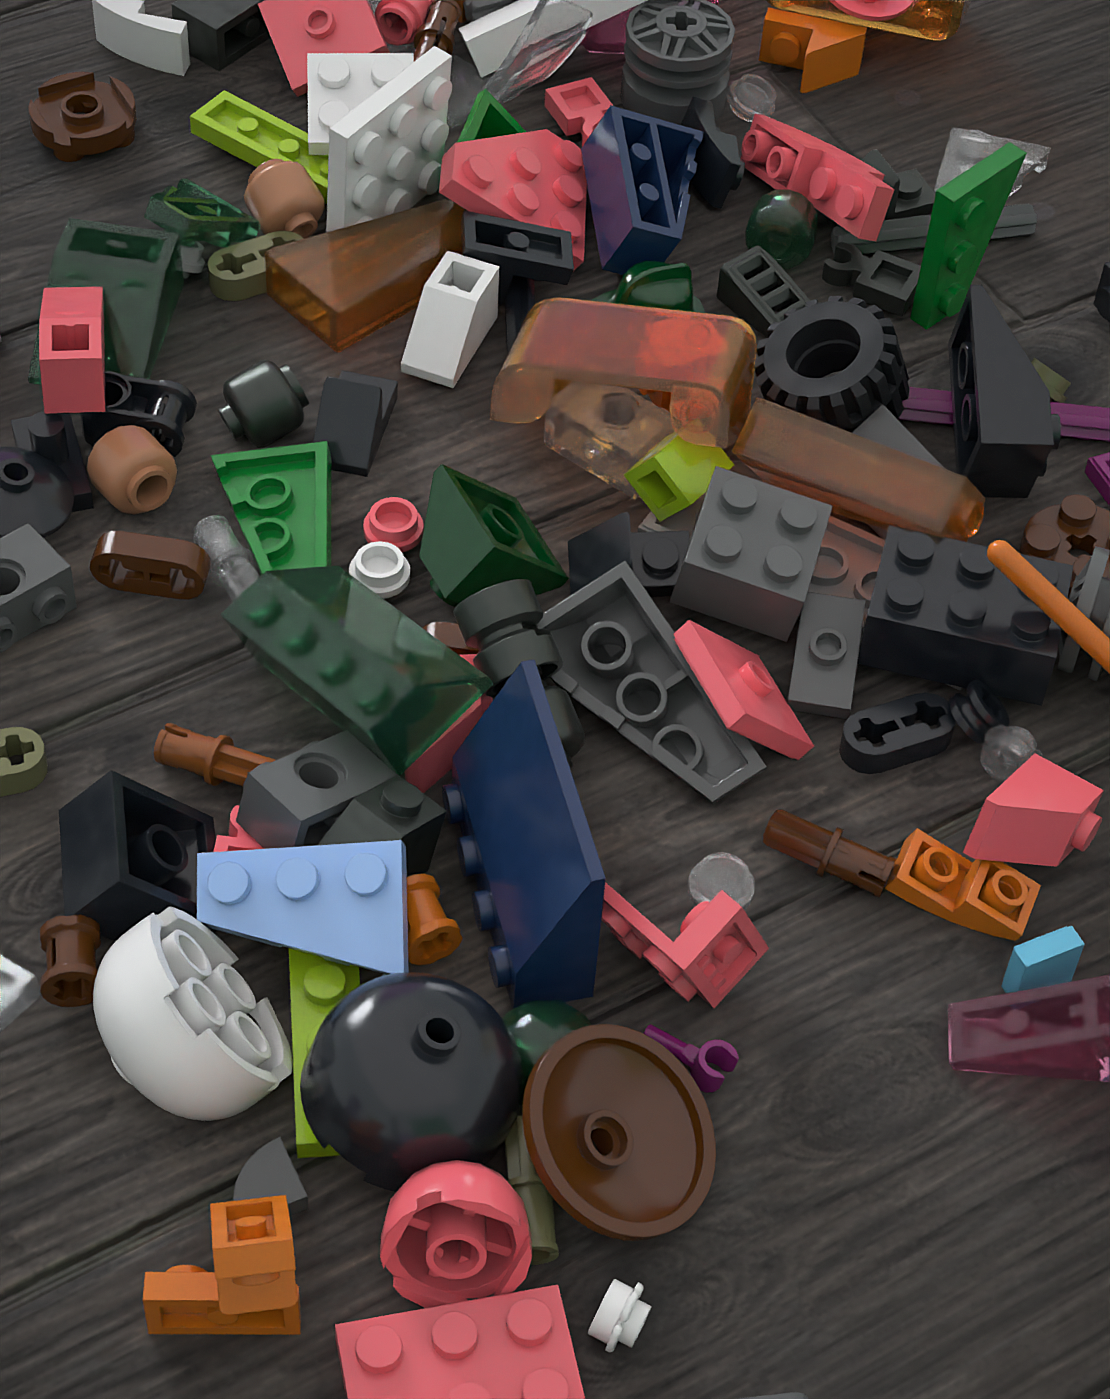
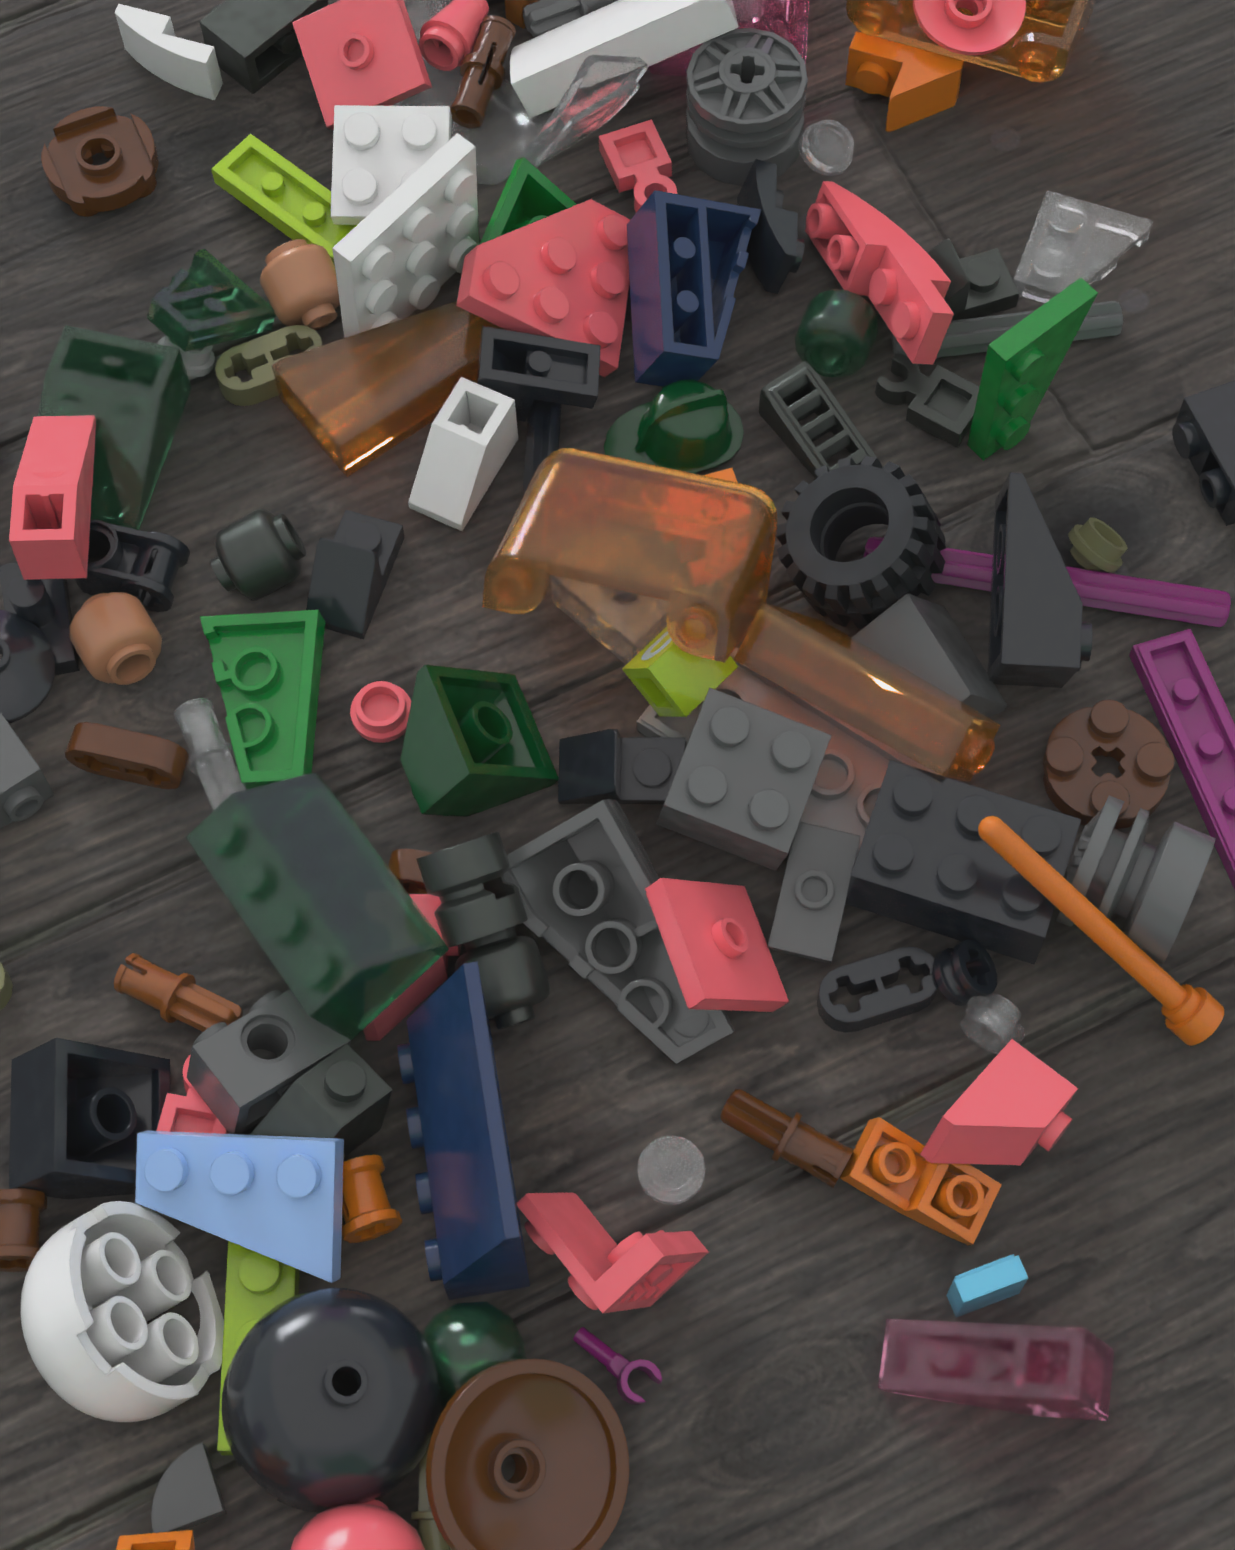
camera: 10 degrees right, 15 degrees up
white plate [349,541,410,599] -> none

